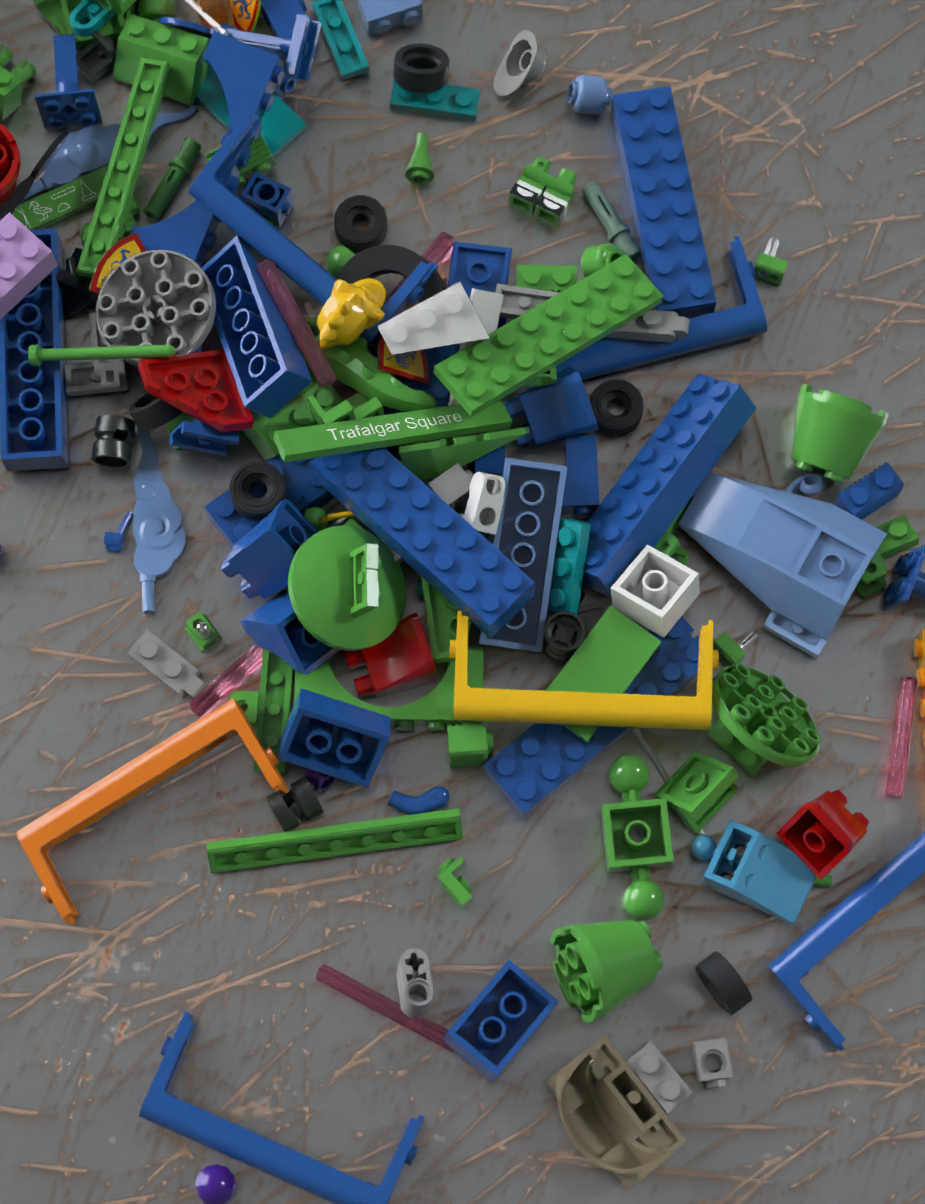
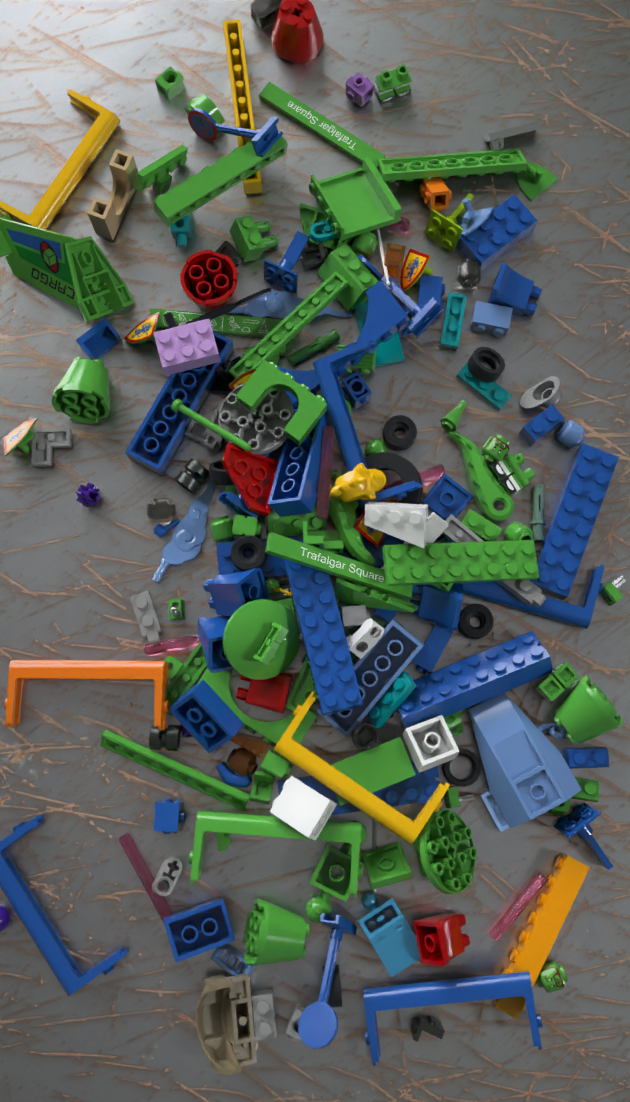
camera: 30 degrees right, 5 degrees up
none -> clear smoke head [147,498,176,523]
none -> blue head [154,799,186,834]
none -> bright green piece [189,810,363,898]
none -> bright green head [210,515,234,543]
none -> medium blue slope [210,944,257,978]
none -> reddish brown head [227,747,258,777]
none -> clear orange slope [230,735,269,759]
none -> bright green brick [232,515,262,540]
none -> bright green arch [236,360,327,446]
none -> bright green bracket [250,770,275,805]
none -> white panel [270,776,337,841]
none -> blue piece [298,913,357,1049]
none -> pearl dark grey bracket [410,1015,445,1042]
none -> black tyre [442,748,481,787]
none -> bright green animal [447,431,514,522]
none -> bright green head [482,434,510,464]
none -> blue brick [519,404,565,447]
none -> bright green hips [534,662,580,702]

